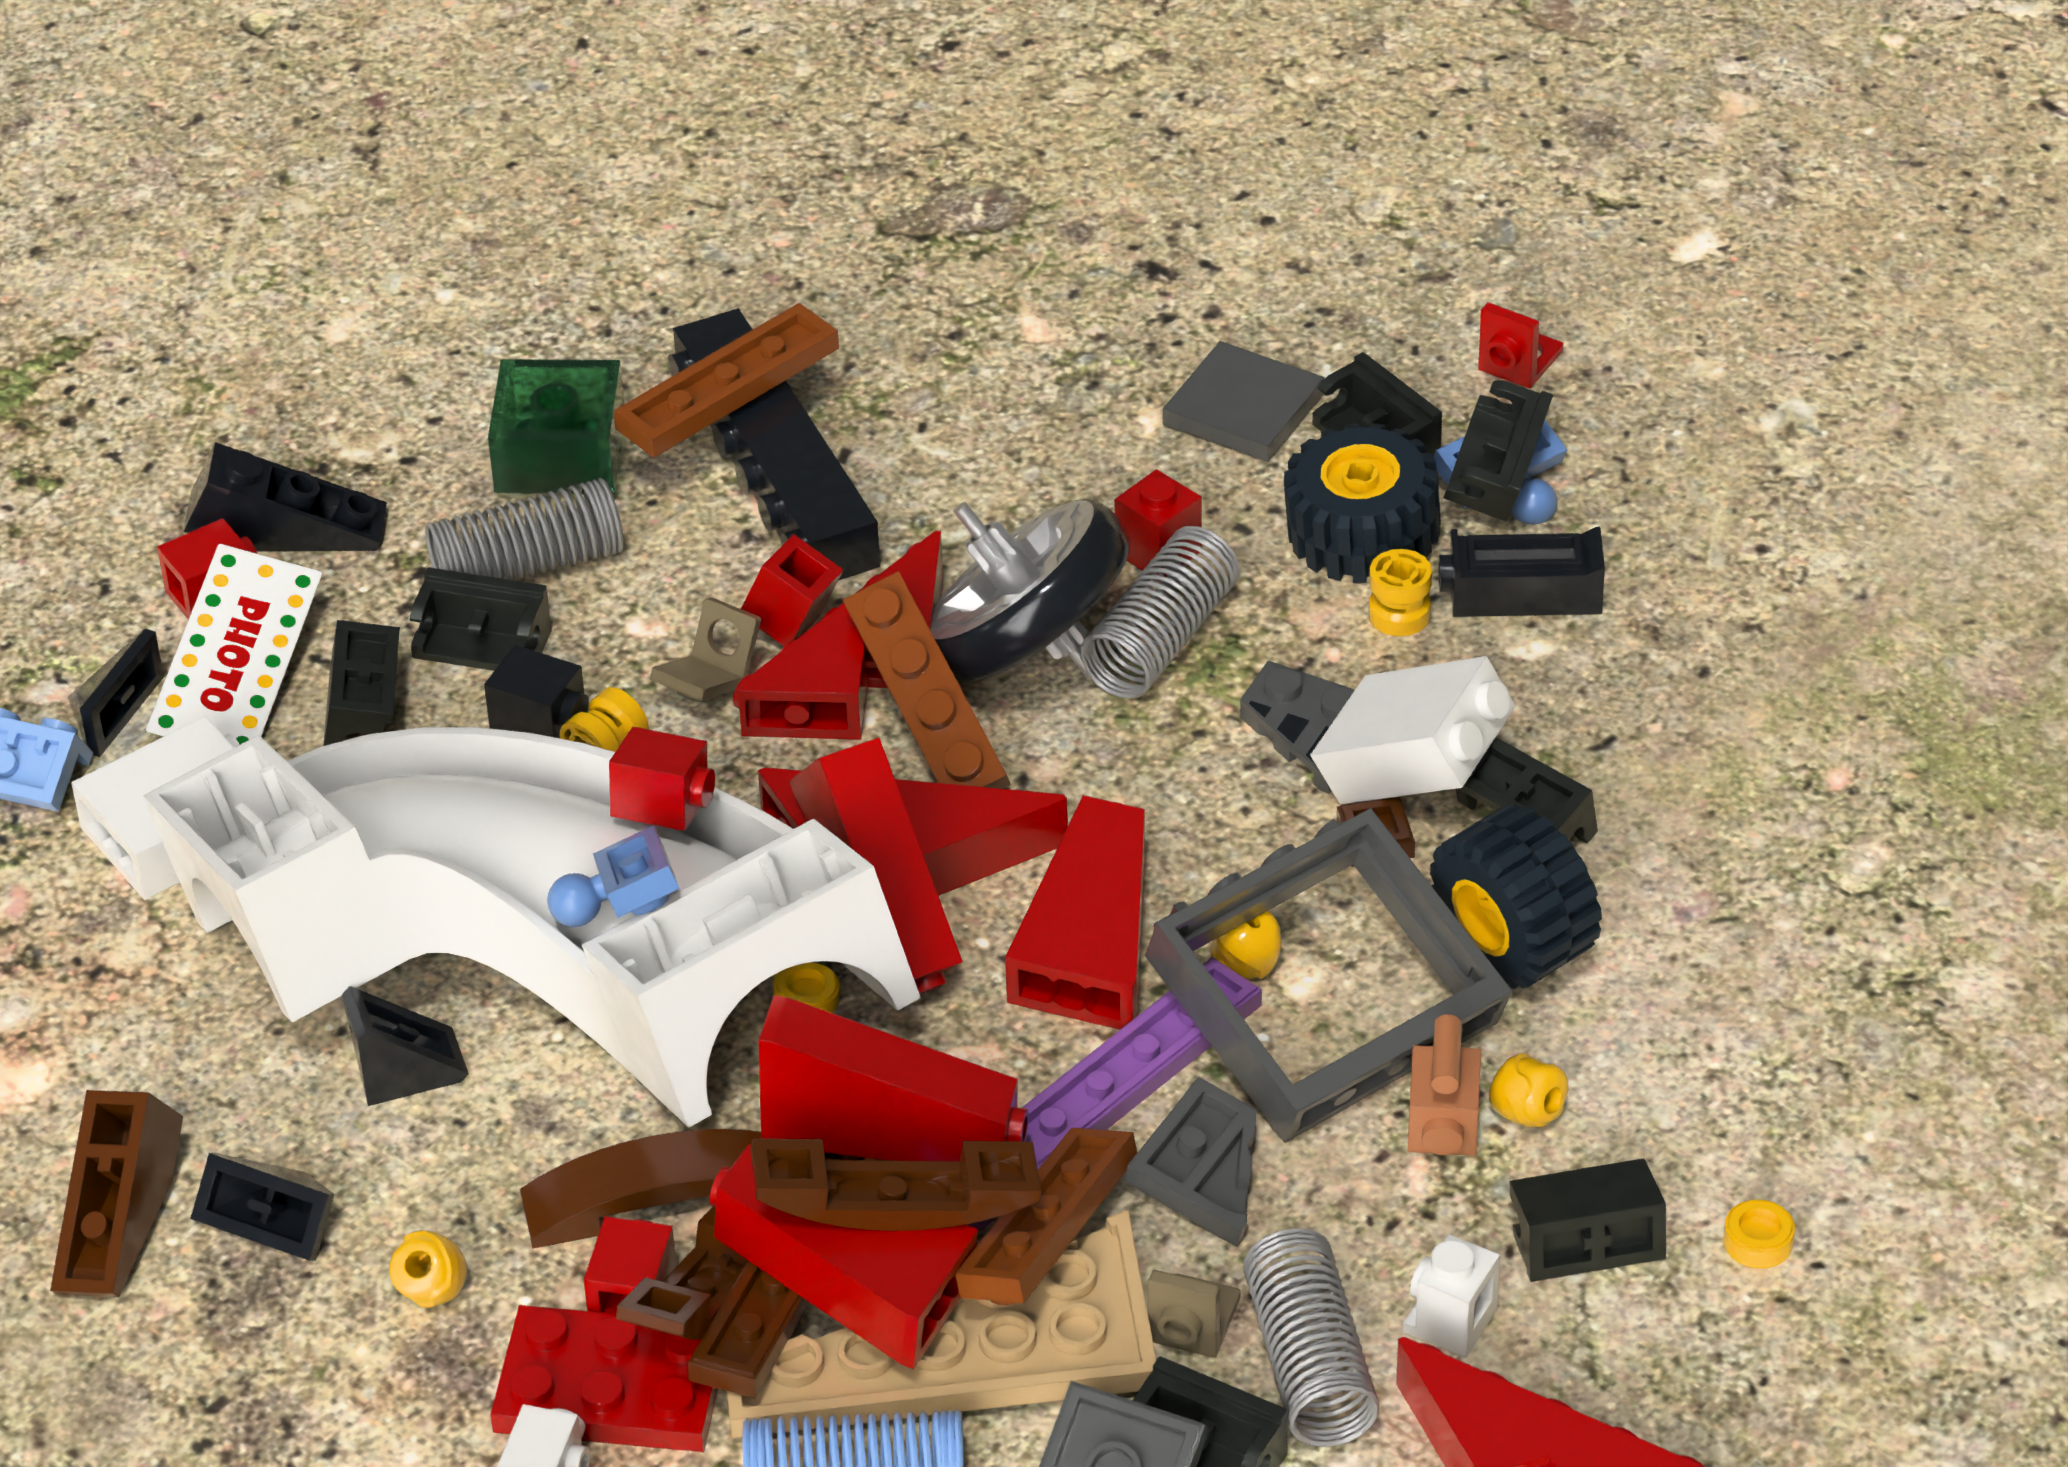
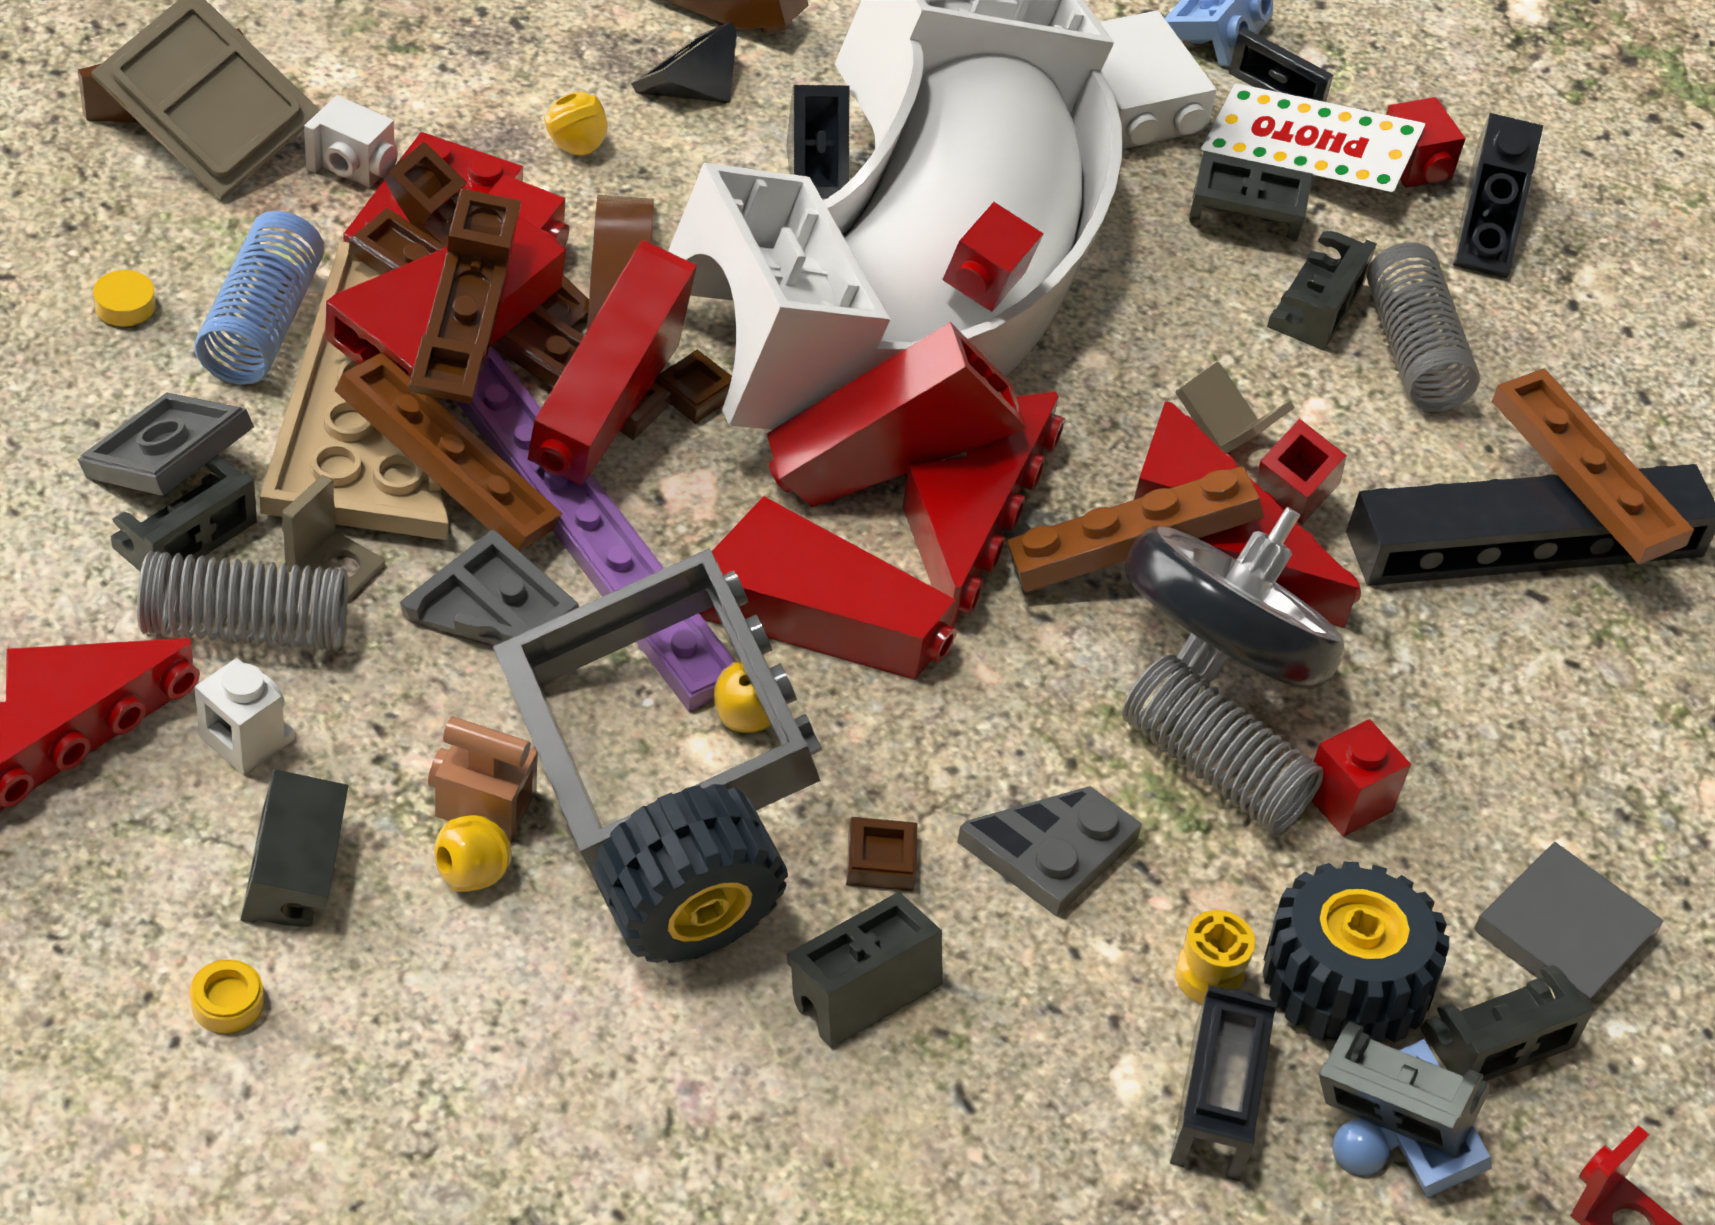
camera: 95 degrees right, 5 degrees up
black brick [484,645,589,739] -> none
clear green brick [488,359,625,494] -> none
medium blue plate [547,825,680,927] -> none
yellow wheel [559,687,649,752] -> none
white brick [1310,656,1516,805] -> none

